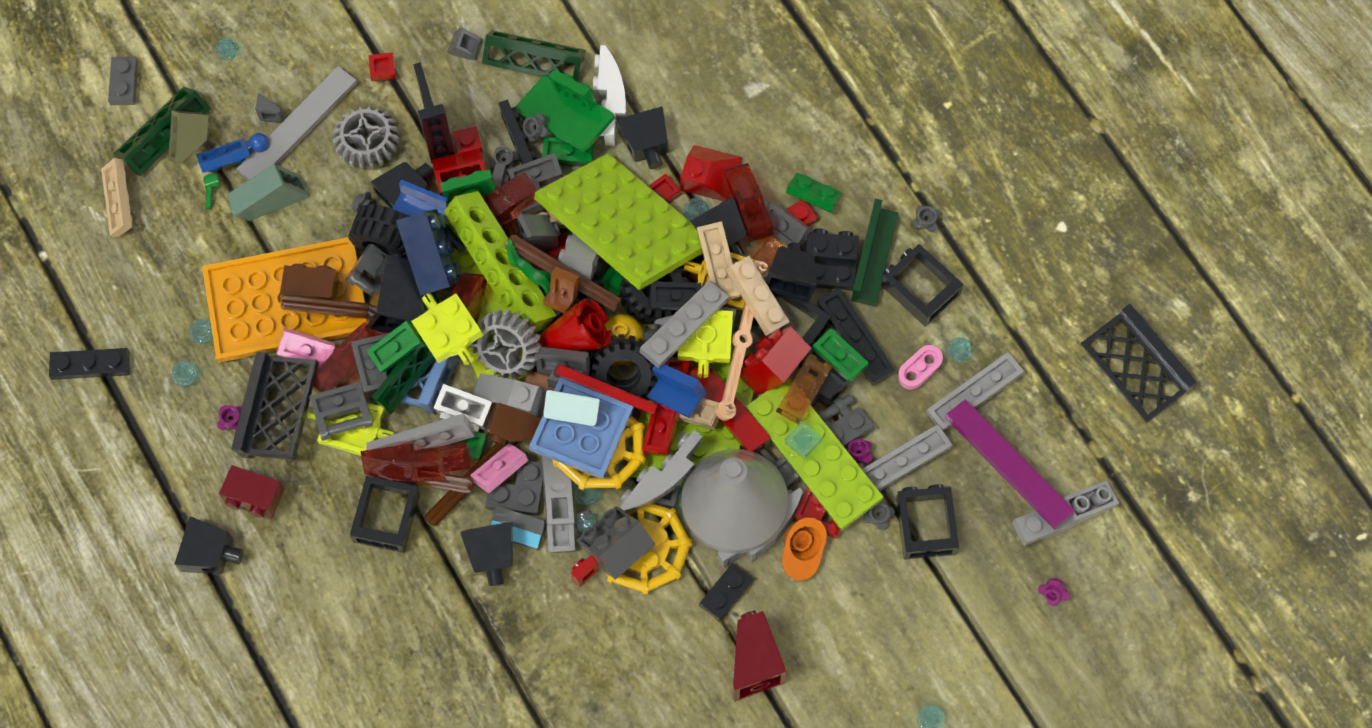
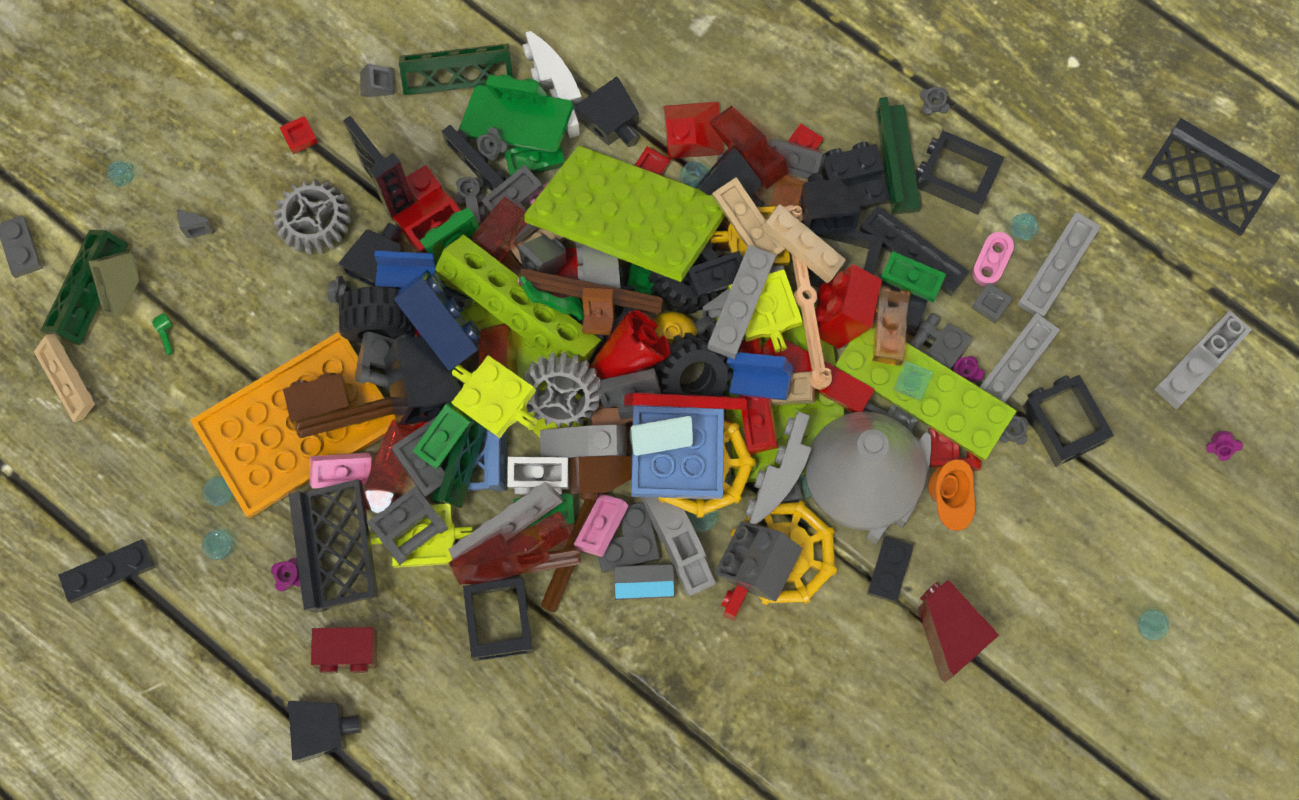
camera: 20 degrees left, 5 degrees up
blue plate [196,133,269,173] -> none
sand green slope [227,164,310,221] -> none
light grey tile [237,66,357,180] -> none
black torso [460,522,513,586] -> none
clear light blue plate [574,510,599,531] -> none
green plate [786,173,842,213] -> none
magenta tile [945,399,1075,530] -> none
none -> dark grey plate [971,283,1013,324]

